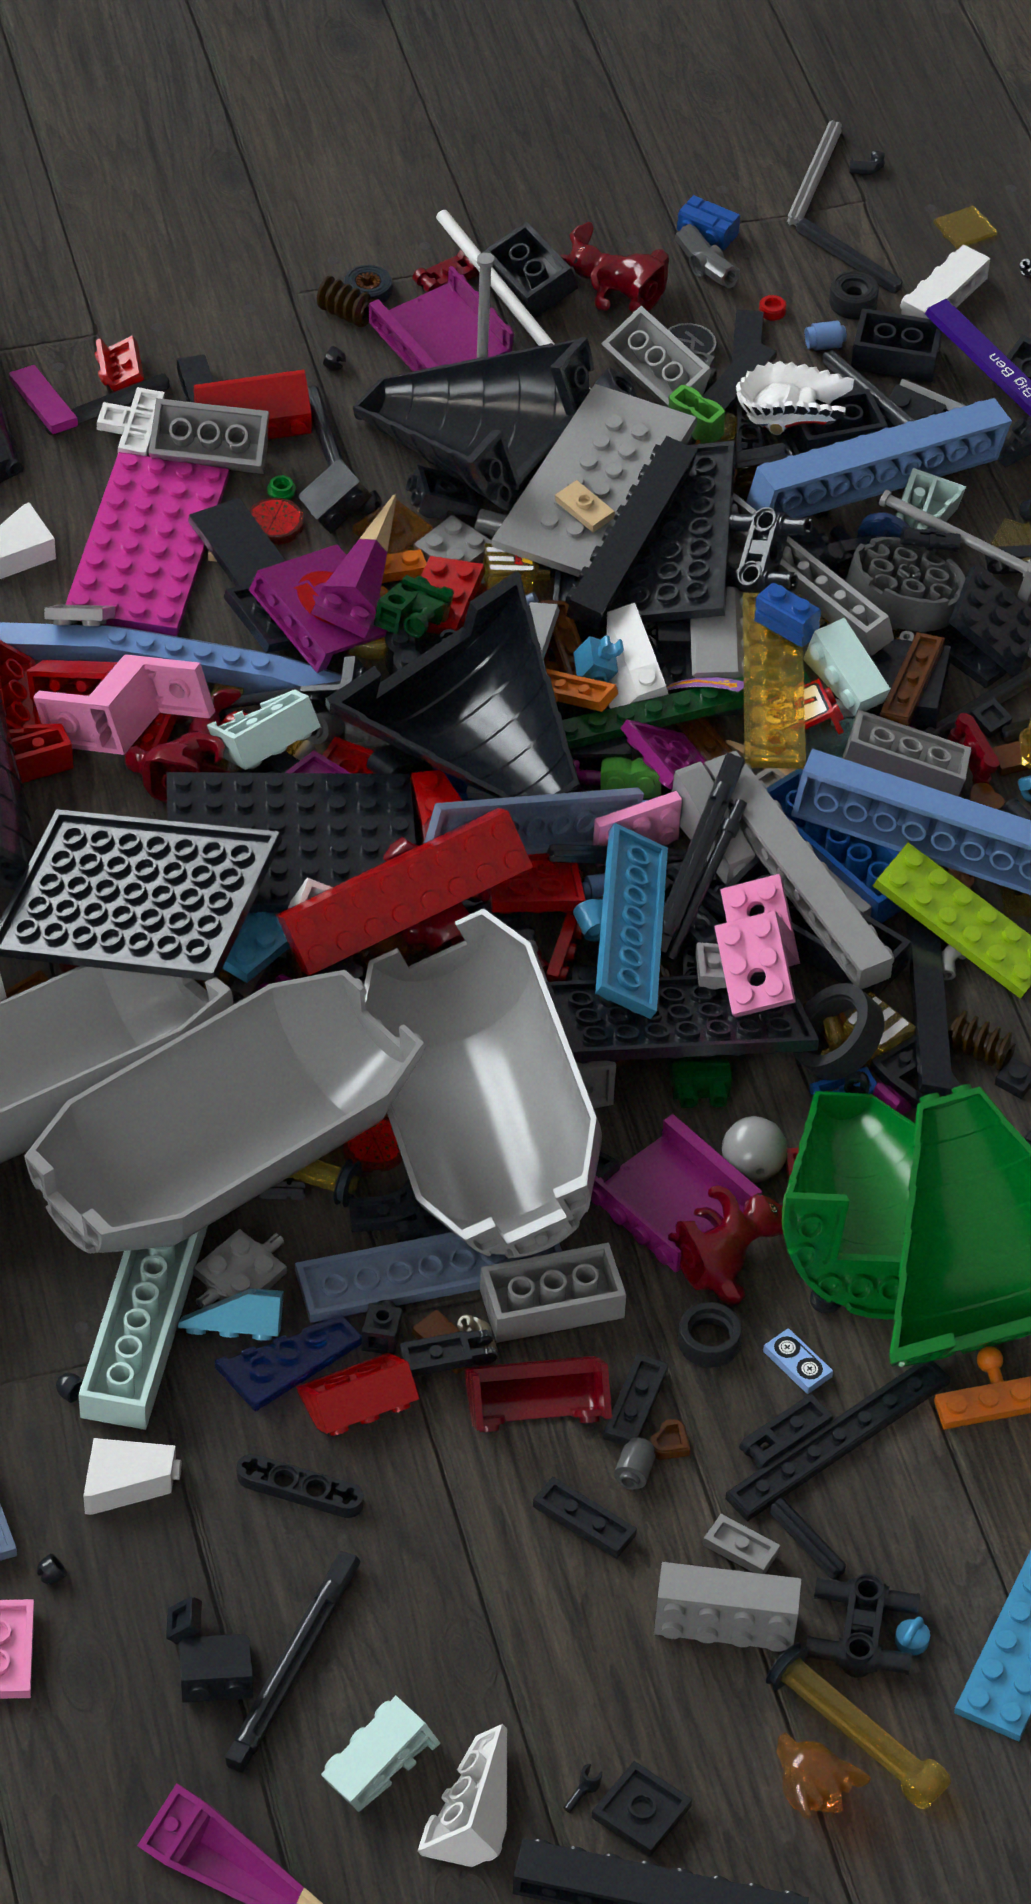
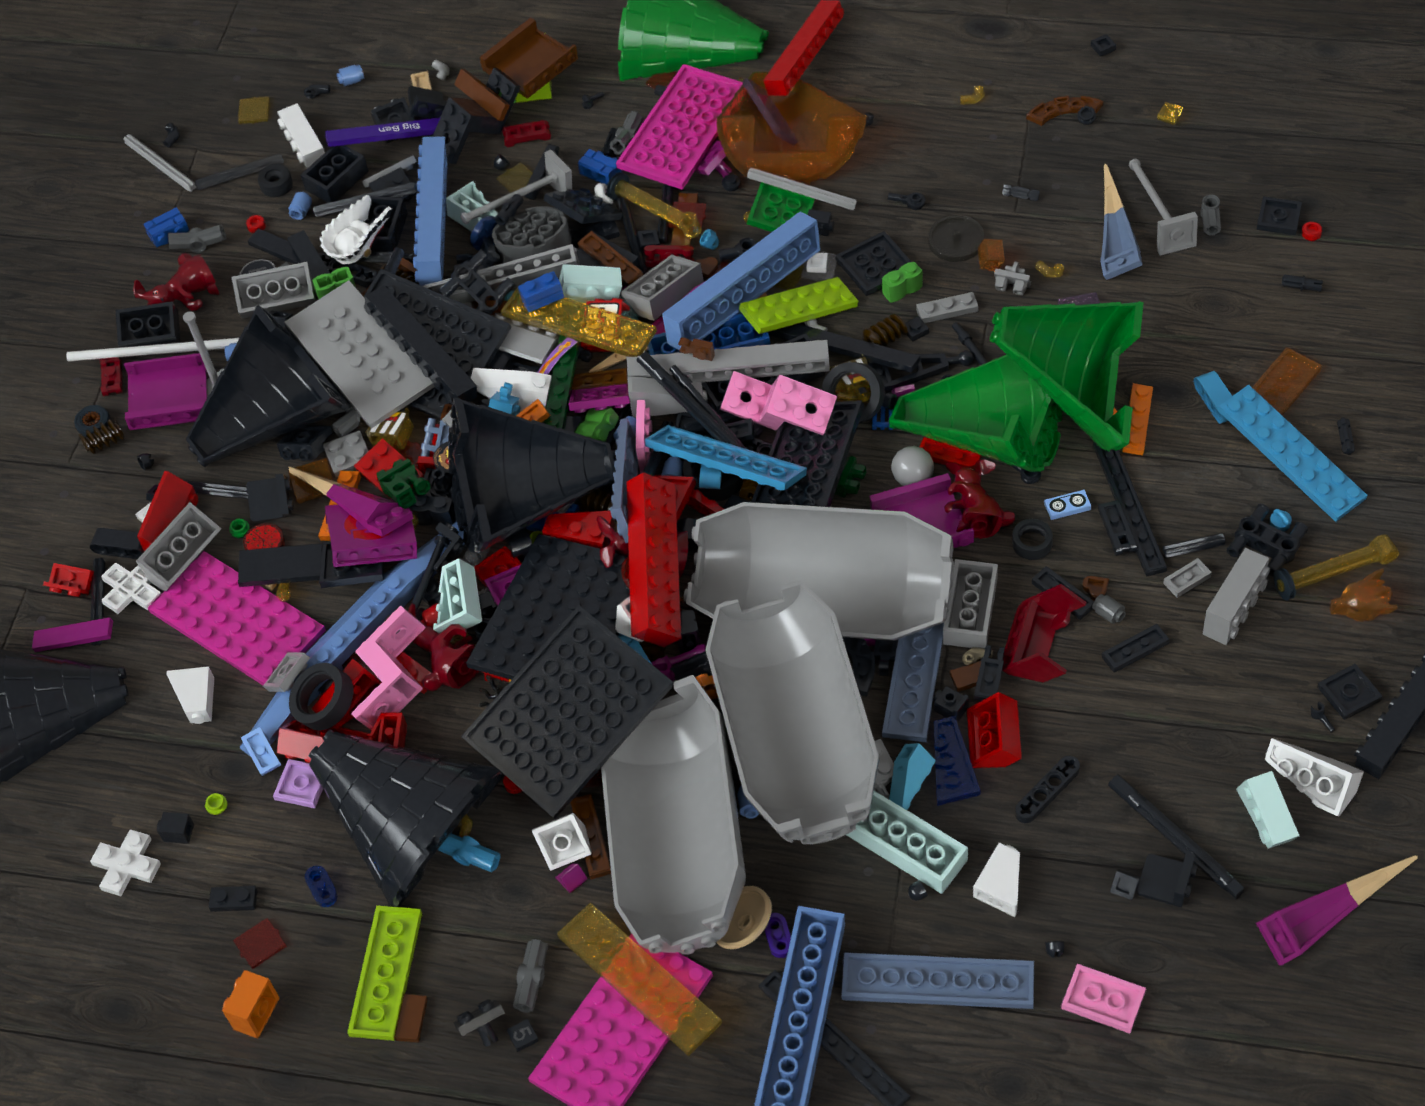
camera: 55 degrees left, 5 degrees up
tan plate [555,480,615,533] -> none
light grey plate [696,943,727,990] -> none
none -> clear yellow arm [276,583,291,602]
none -> black tyre [289,663,354,731]
none -> reddish brown plate [678,338,715,361]

